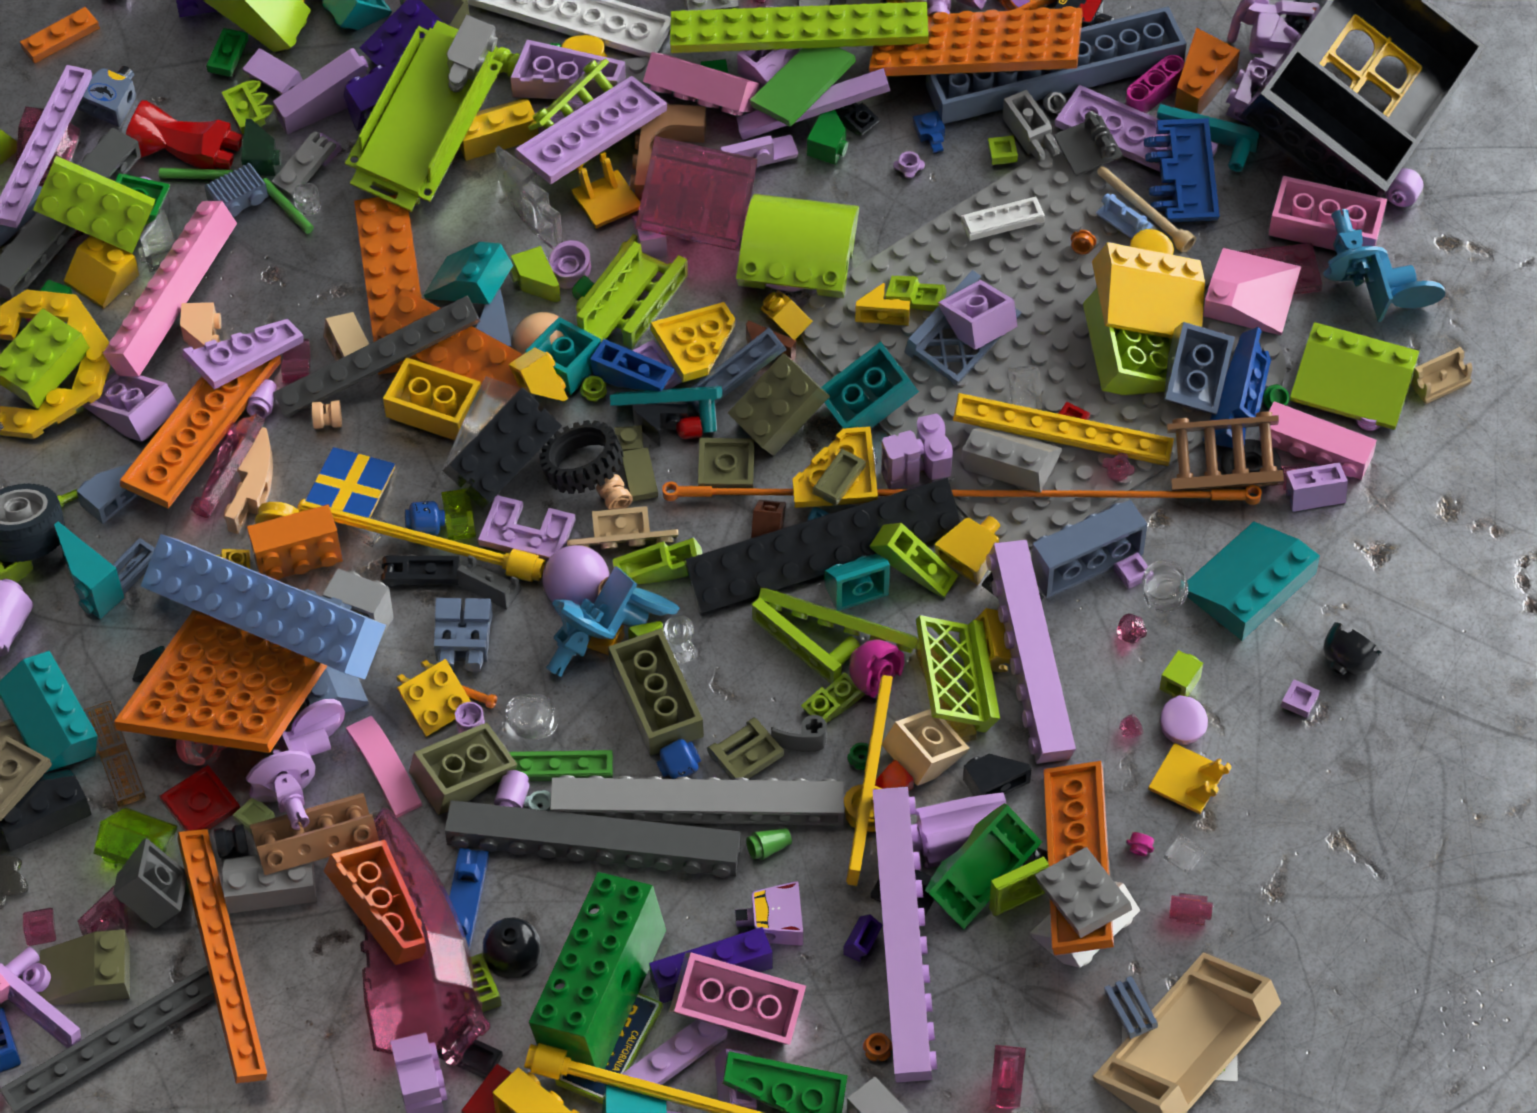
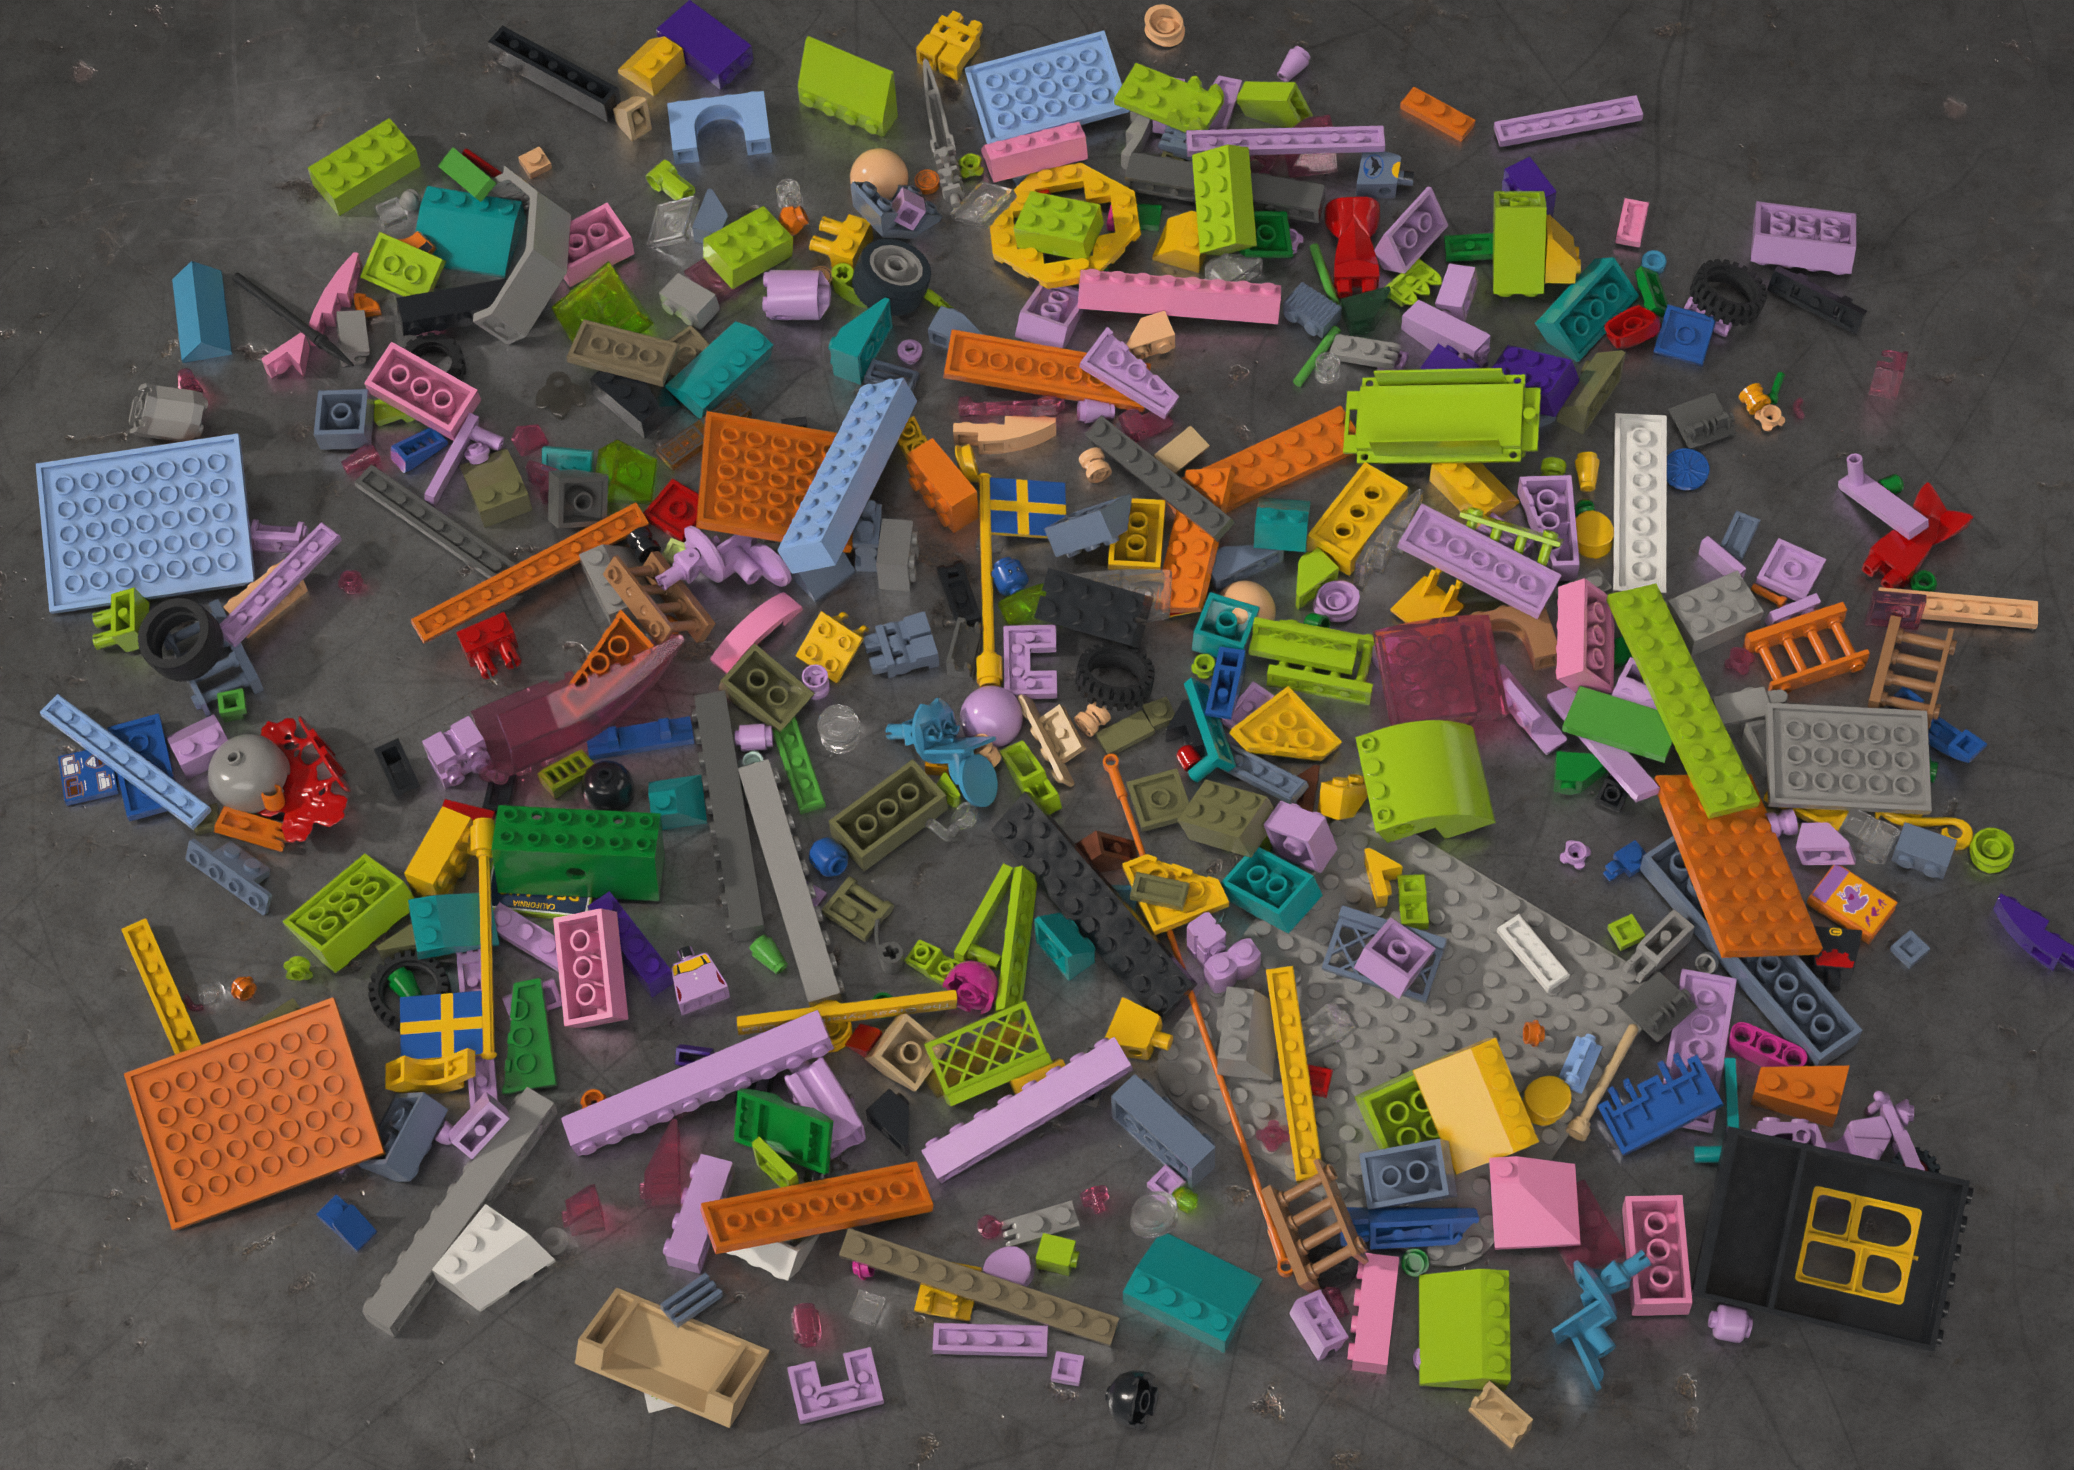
camera: 75 degrees right, 5 degrees up
light grey hinge [447,14,498,92] -> none
orange piece [462,685,498,709] -> none
yellow slope [508,347,568,401] -> none
lime slope [869,523,958,598] -> none
light grey plate [1035,847,1132,938] -> none
none -> red brick [456,612,522,679]
none -> teal plate [541,446,594,473]
none -> clear pink slope [639,1119,681,1209]
none -> teal slope [648,774,708,830]
none -> lavender brick [663,1154,735,1274]
none -> lavender plate [787,1347,884,1425]
none -> dark tan brick [839,1228,1120,1347]
none -> lavender plate [897,339,923,364]
none -> lavender plate [933,1323,1048,1357]
none -> light grey hinge [999,1200,1080,1248]
none -> sand blue slope [1044,493,1132,558]
none -> clear neon green piece [1170,1186,1199,1214]
none -> lavender brick [1264,801,1338,873]
none -> yellow brick [1306,462,1408,576]
none -> lavender slope [1374,187,1448,274]
none -> yellow cone [1574,452,1600,492]

